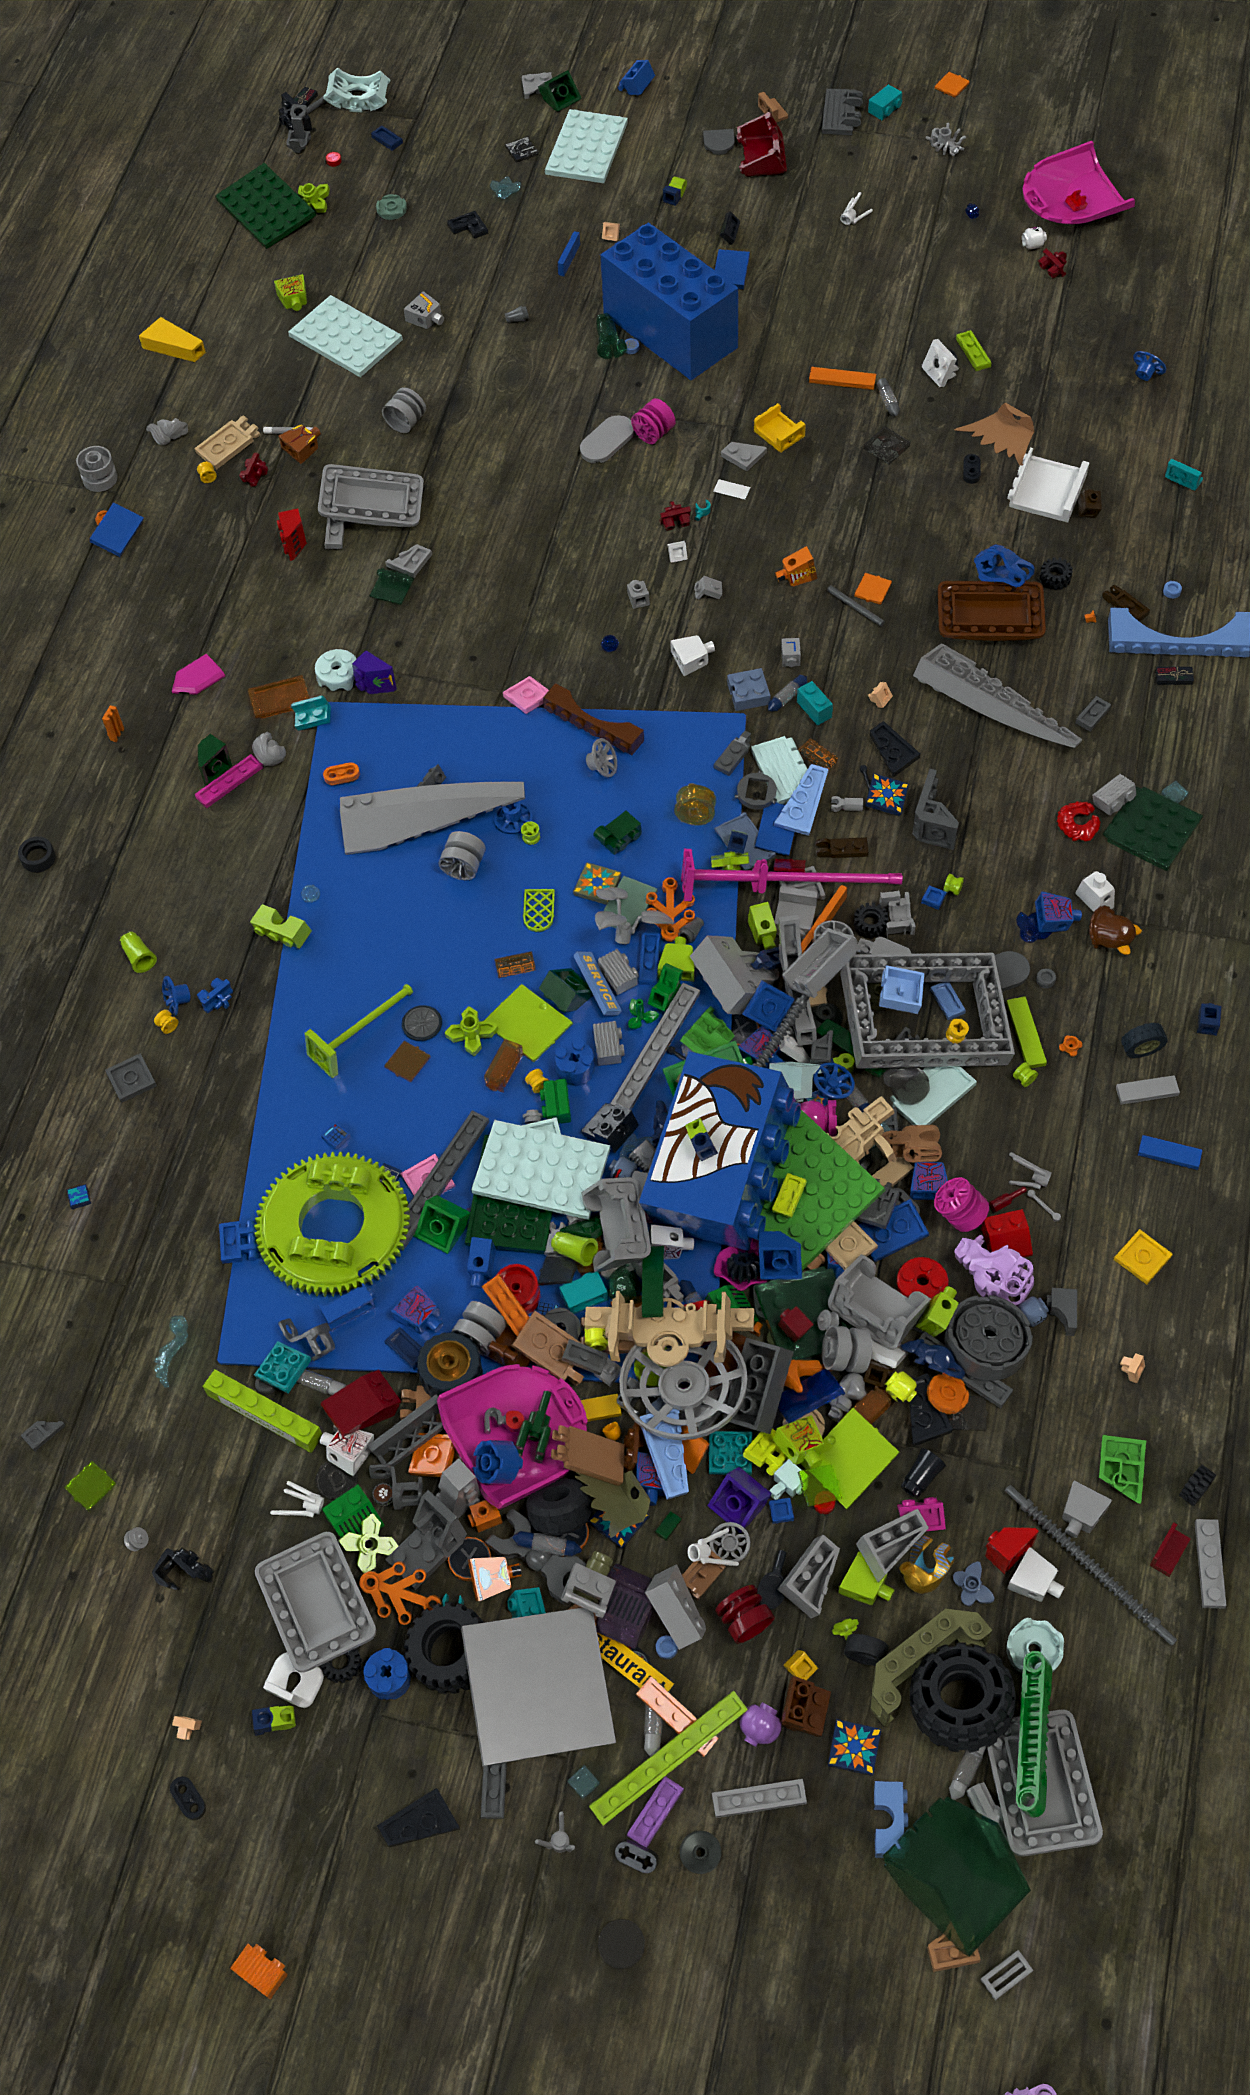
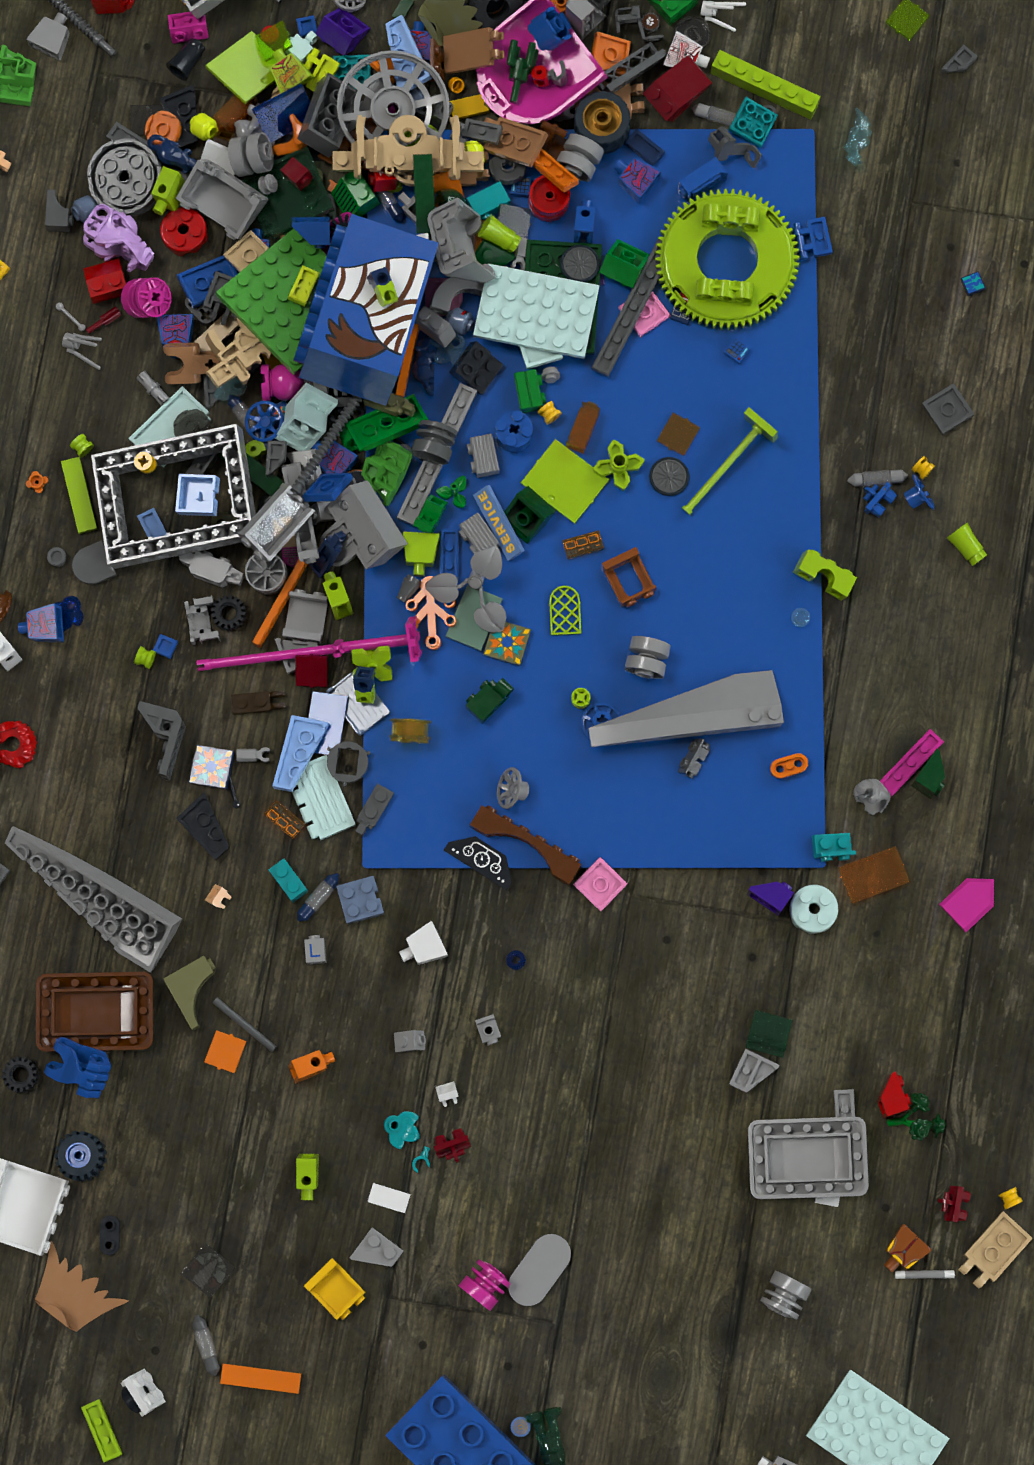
camera: 175 degrees right, 20 degrees up
none -> black wheel [54,1131,107,1182]
none -> light grey pin [136,371,170,406]
none -> olive arch [163,956,216,1031]
none -> lime torso [296,1154,319,1200]
none -> teal plate [384,1111,420,1149]
none -> dark grey wheel [411,420,458,465]
none -> black sticker [444,836,512,890]
none -> dark grey wheel [560,245,600,282]
none -> dark orange panel [601,547,656,607]
none -> piece [847,469,908,487]
none -> dark green plant [887,1093,945,1141]

